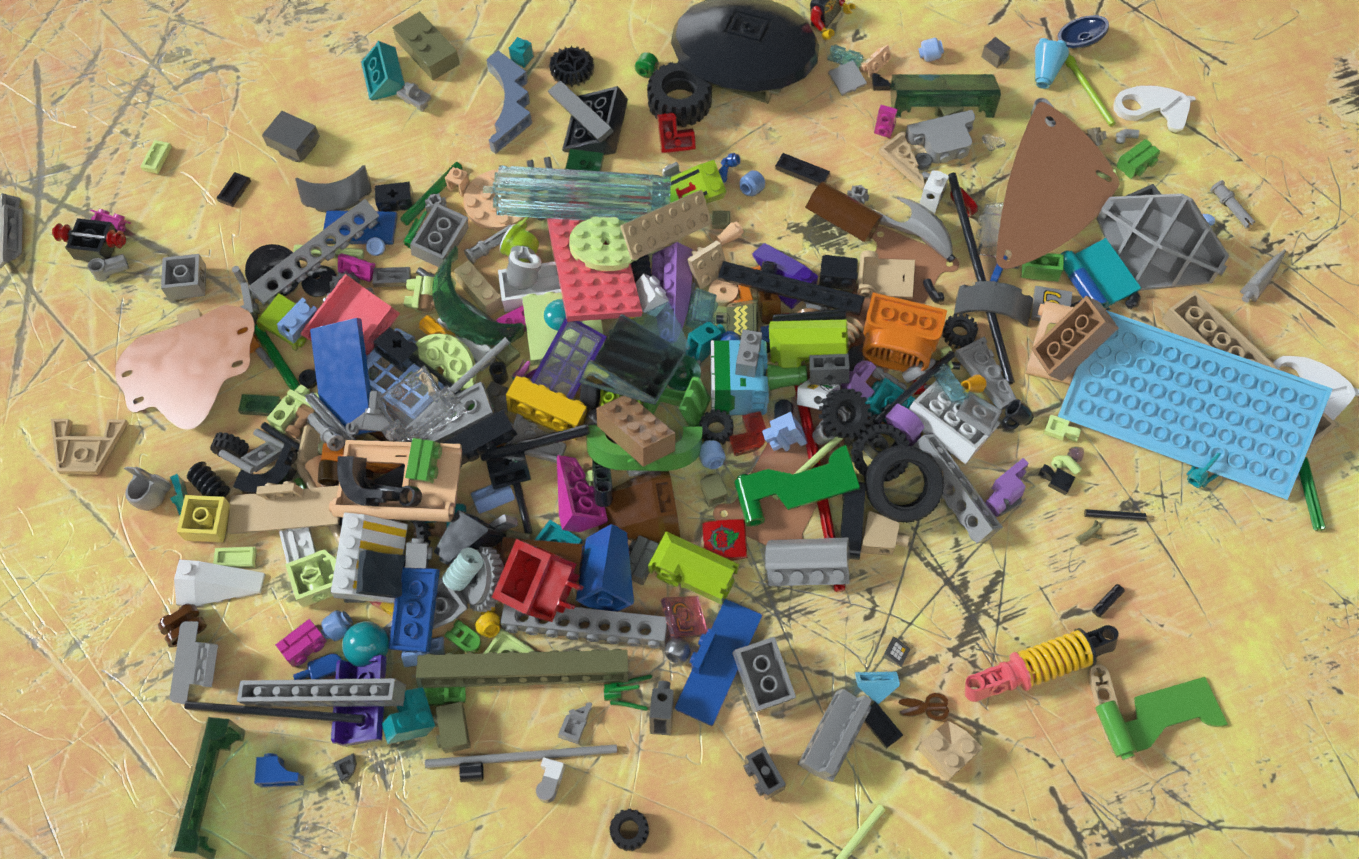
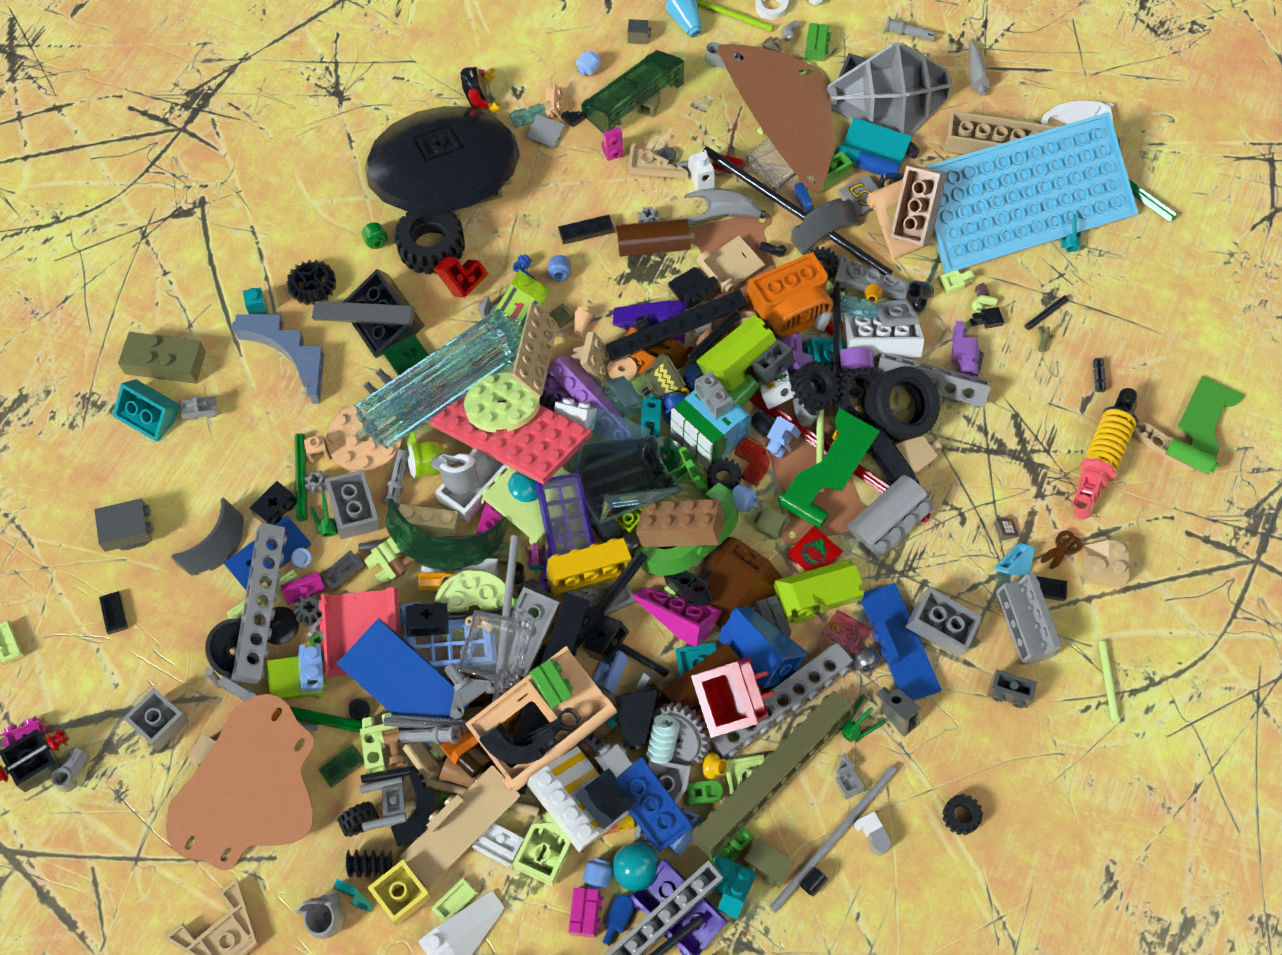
camera: 45 degrees left, 0 degrees up
light grey brick [905,110,975,164] -> none

